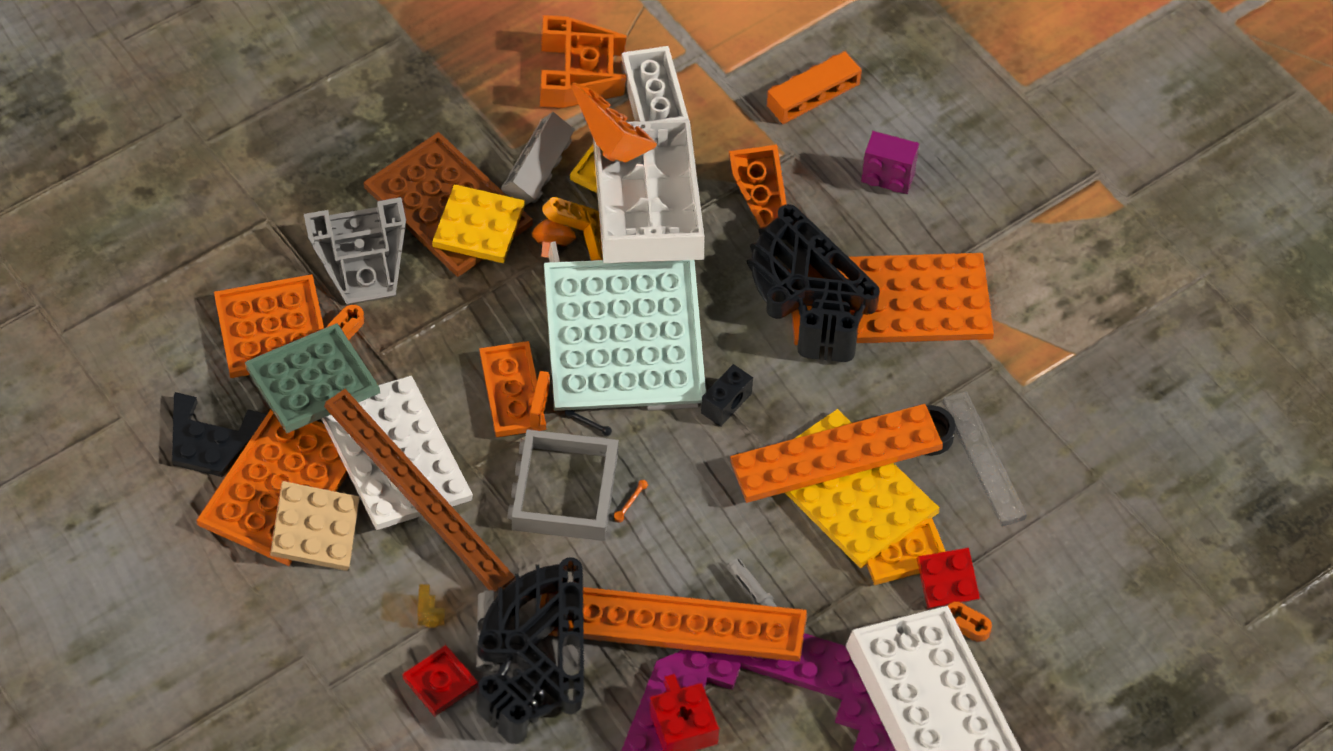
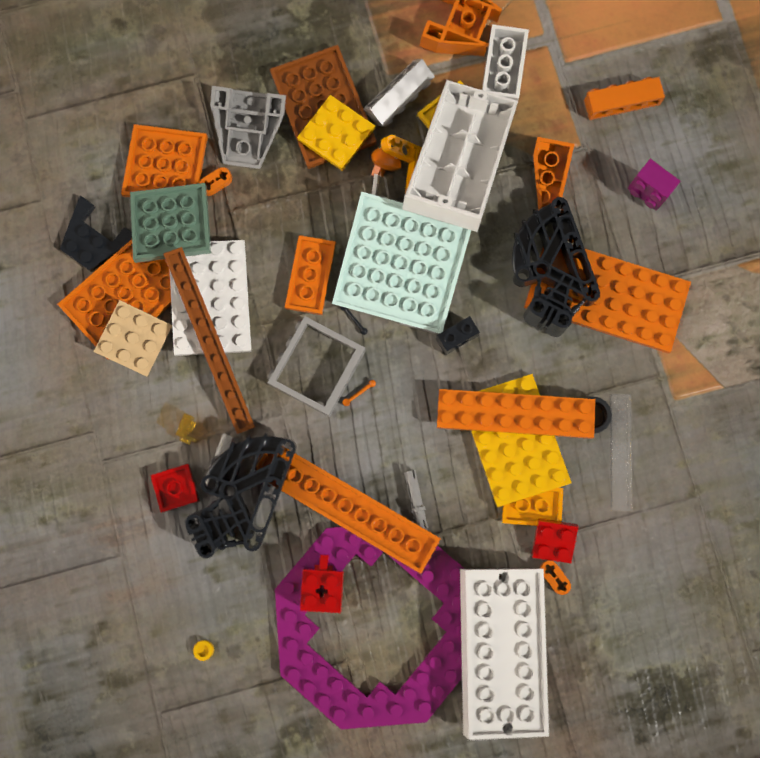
camera: 25 degrees right, 25 degrees up
orange plate [528,371,550,428] -> none
orange wedge [571,82,657,163] -> none

